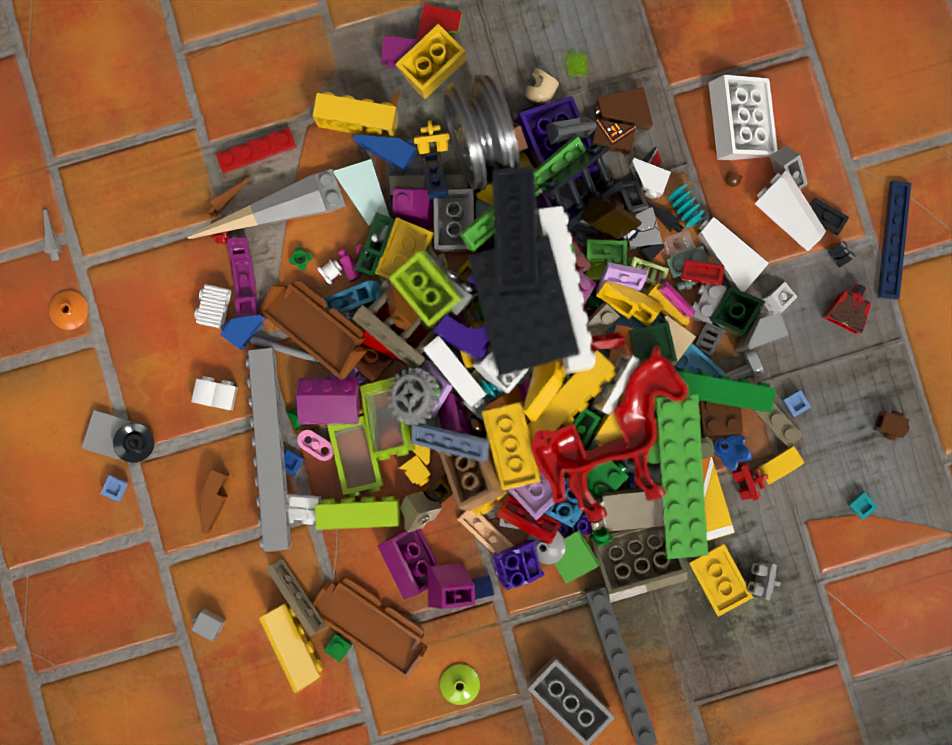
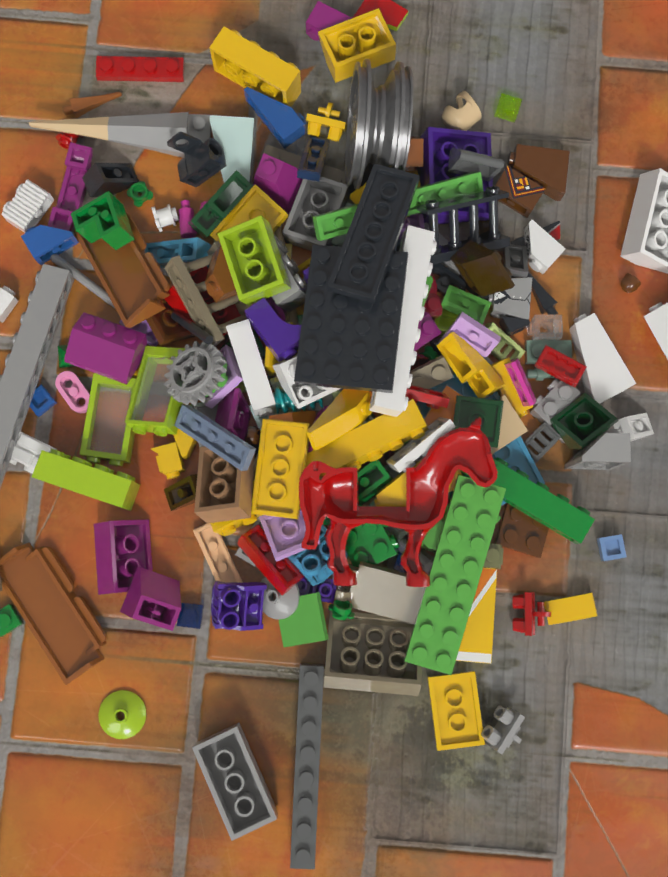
camera: 15 degrees right, 5 degrees down
dark tan brick [400,491,442,532] -> none
teal piece [668,183,708,228] -> none
blue plate [713,434,752,470] -> none
light grey piece [723,348,764,381] -> none
dark tan plate [746,376,803,449] -> none
teal plate [847,492,878,520] -> none
none -> green brick [71,191,135,250]
none -> black slope [82,162,139,197]
none -> black piece [167,132,226,188]
none -> black bar [171,311,213,344]

